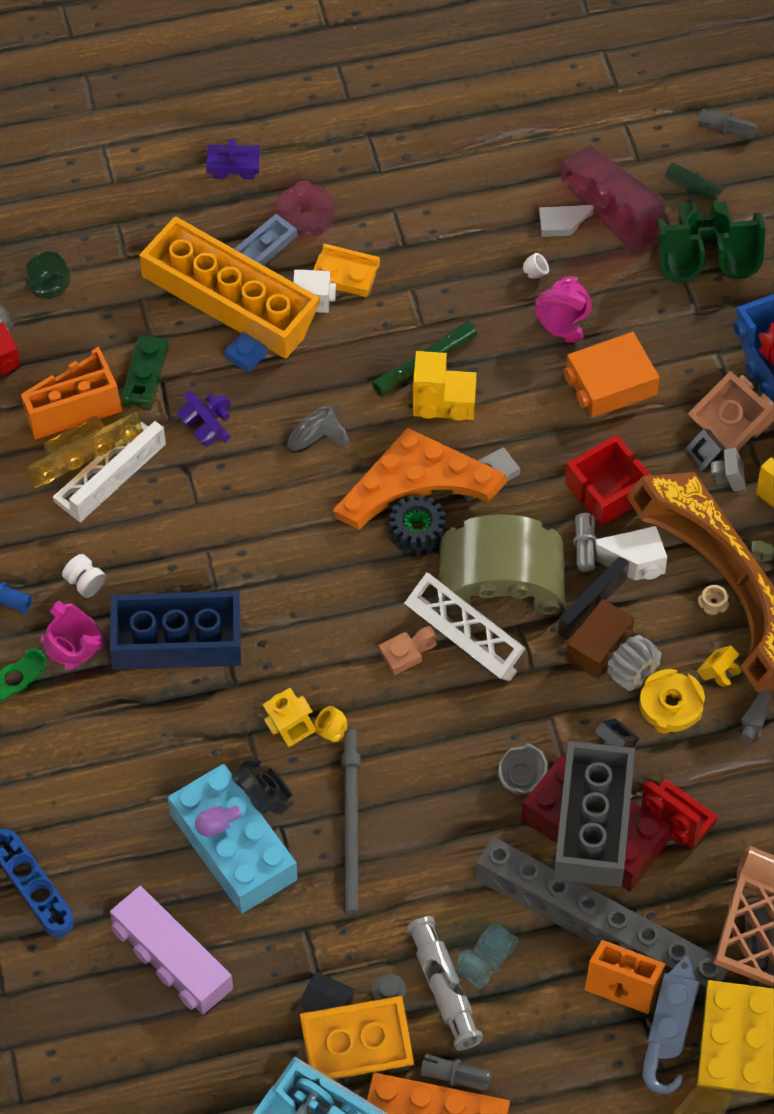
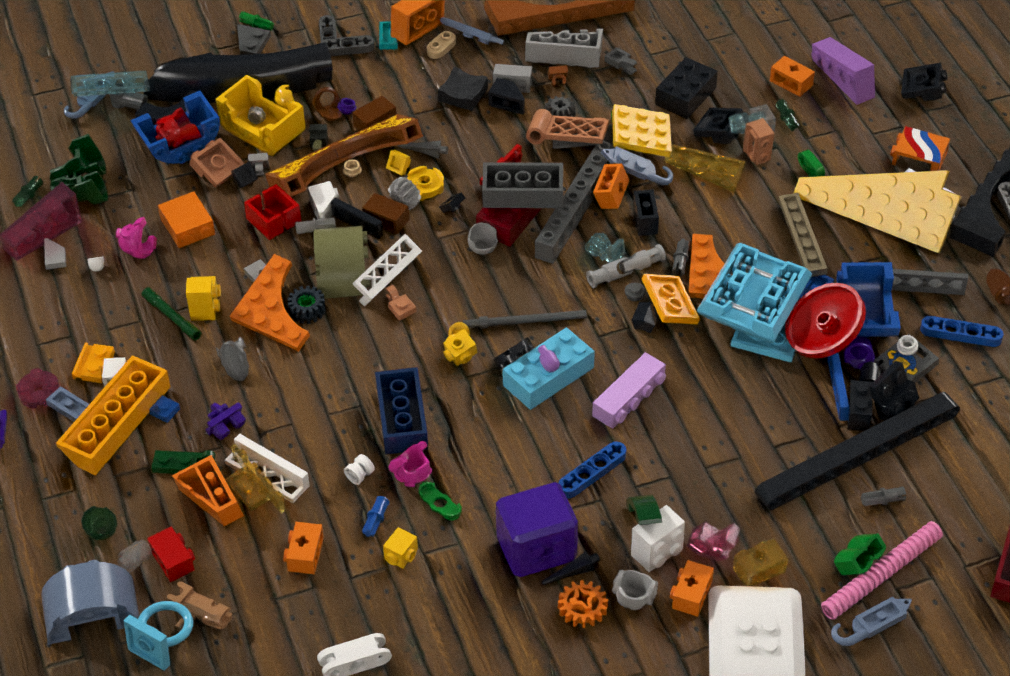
camera: 95 degrees left, 10 degrees down
none -> black brick [633,189,659,236]

